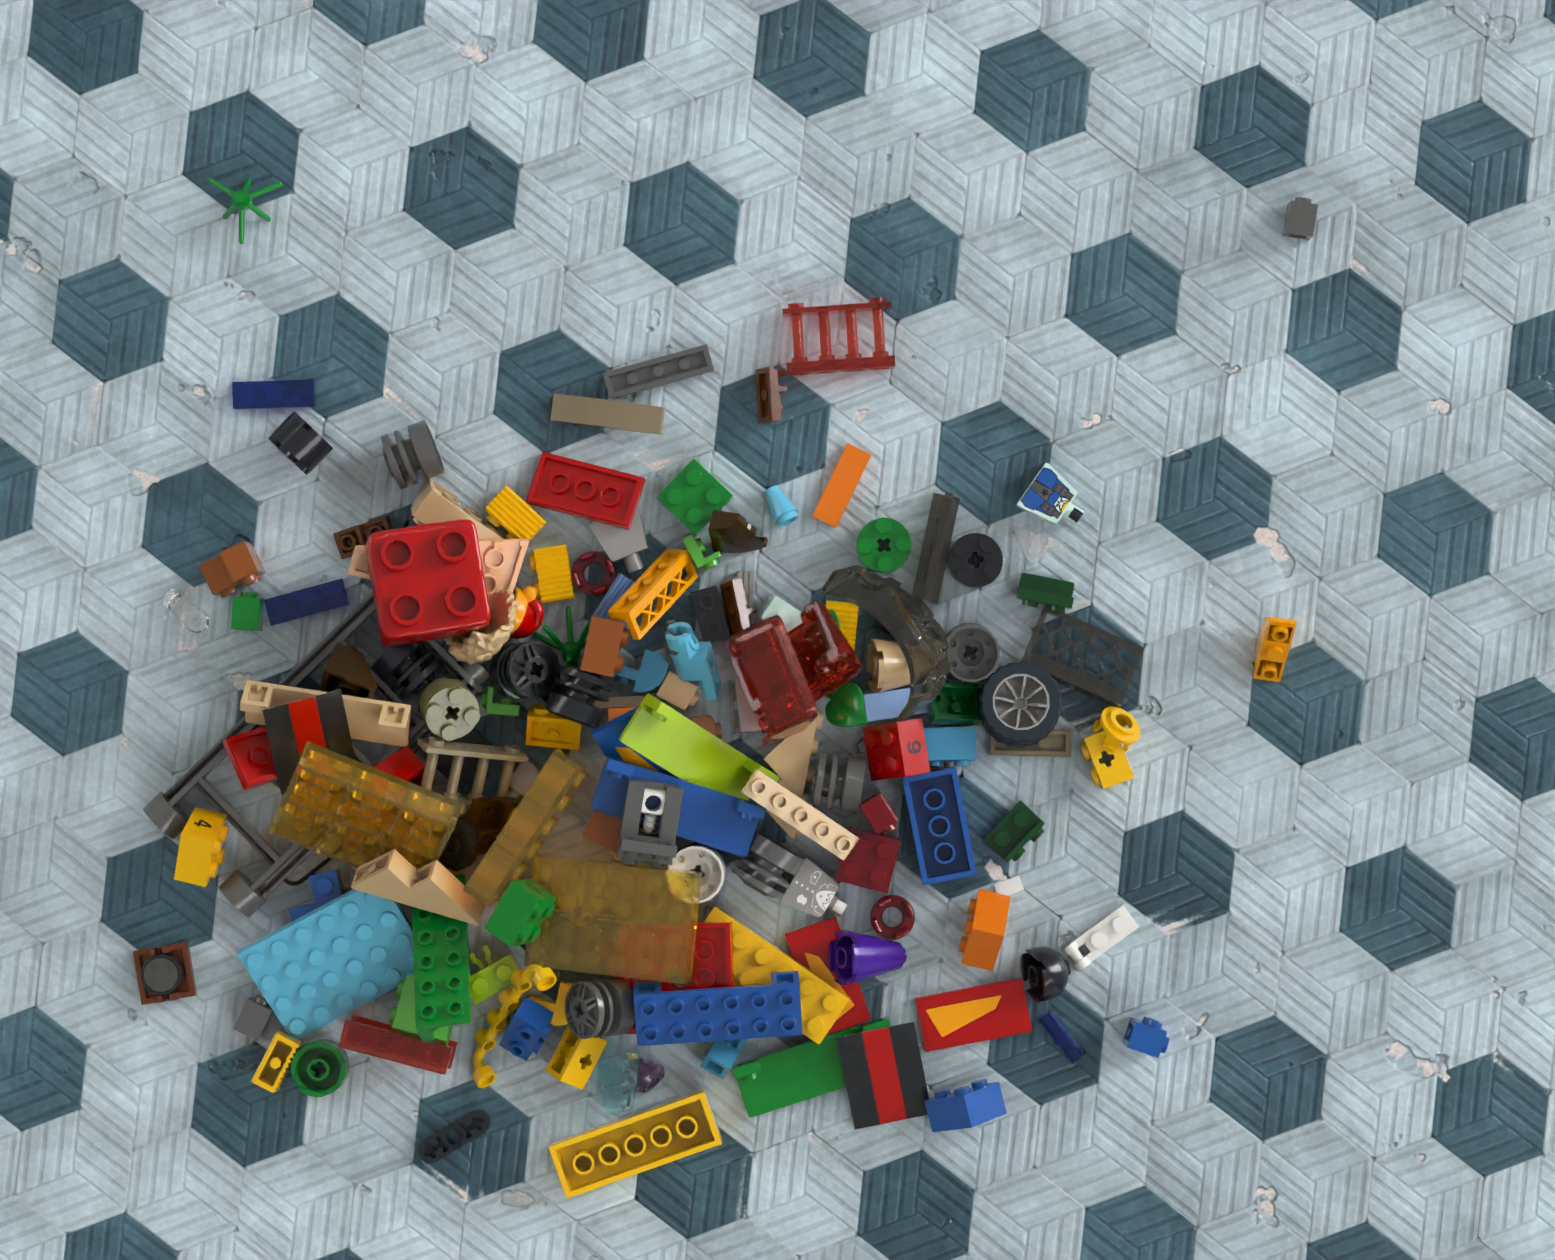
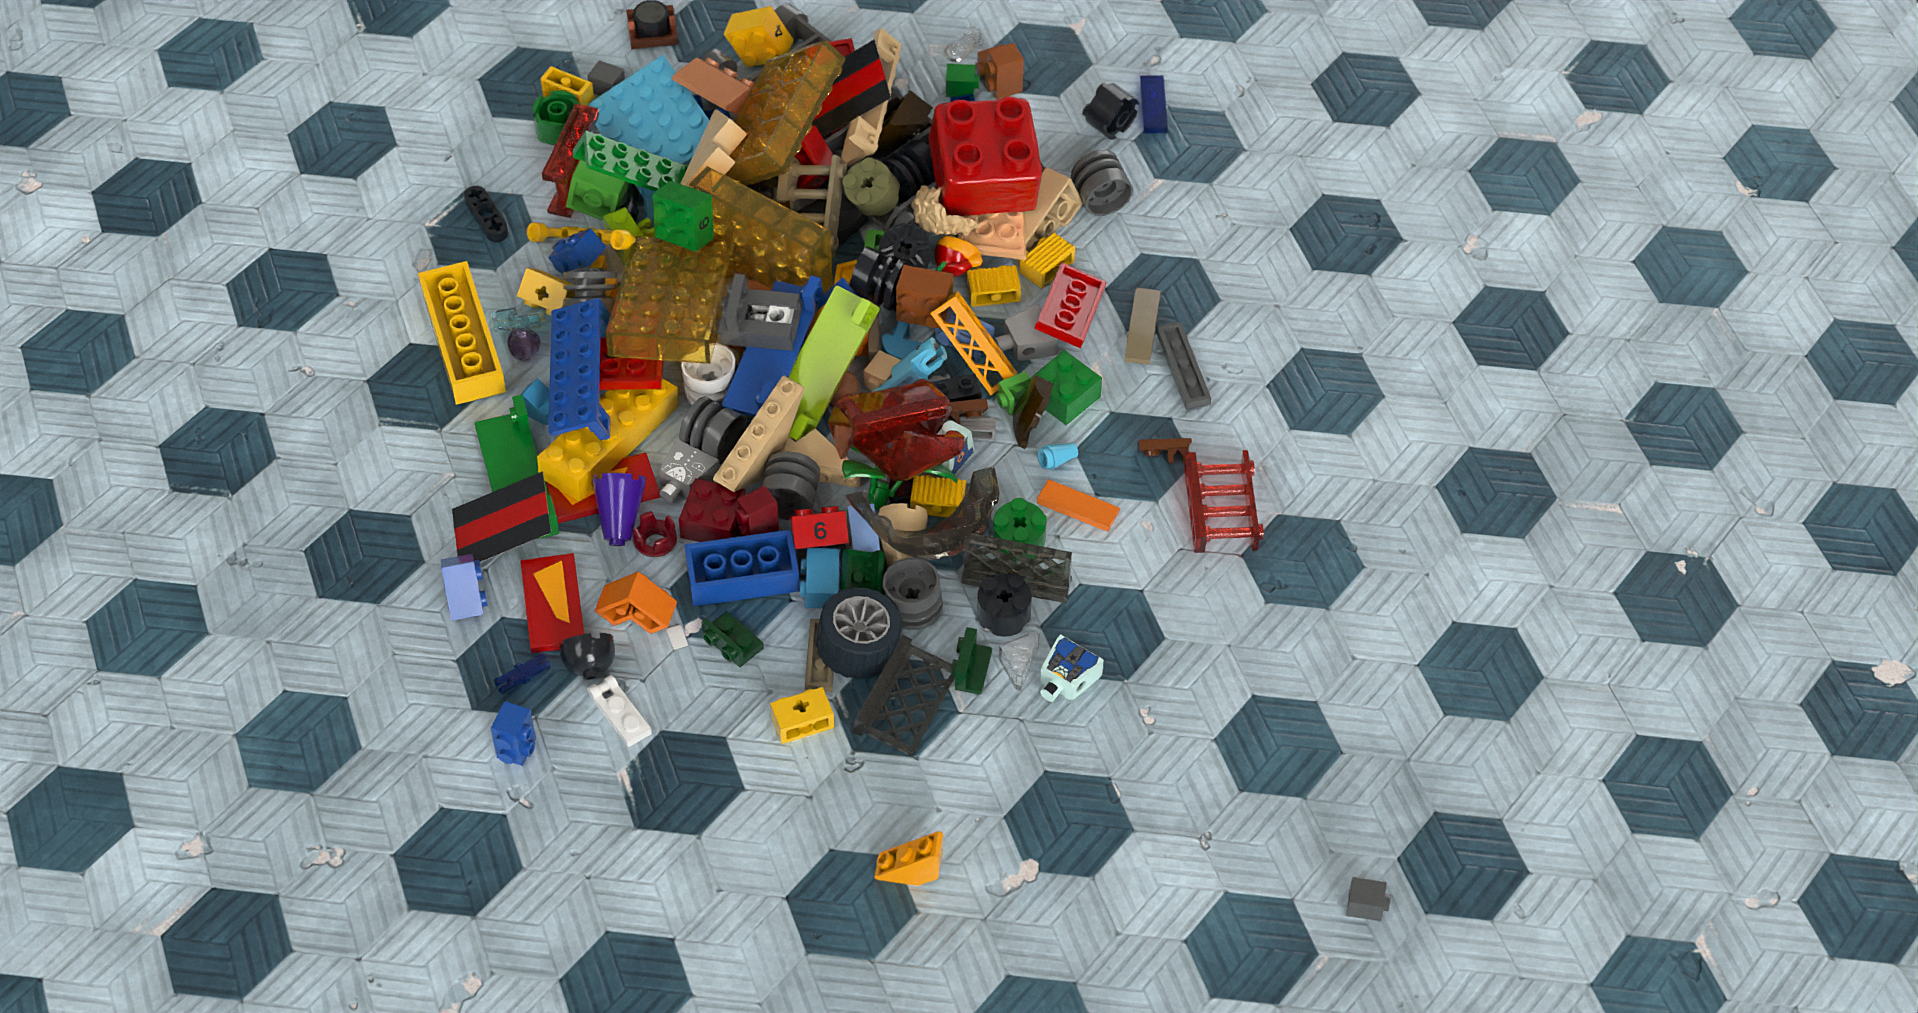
camera: 90 degrees right, 35 degrees down
green plant [208,178,282,244] -> none
dark red piece [571,551,616,596] -> none
yellow piece [1092,706,1141,752] -> none
none -> nougat slope [671,57,762,118]

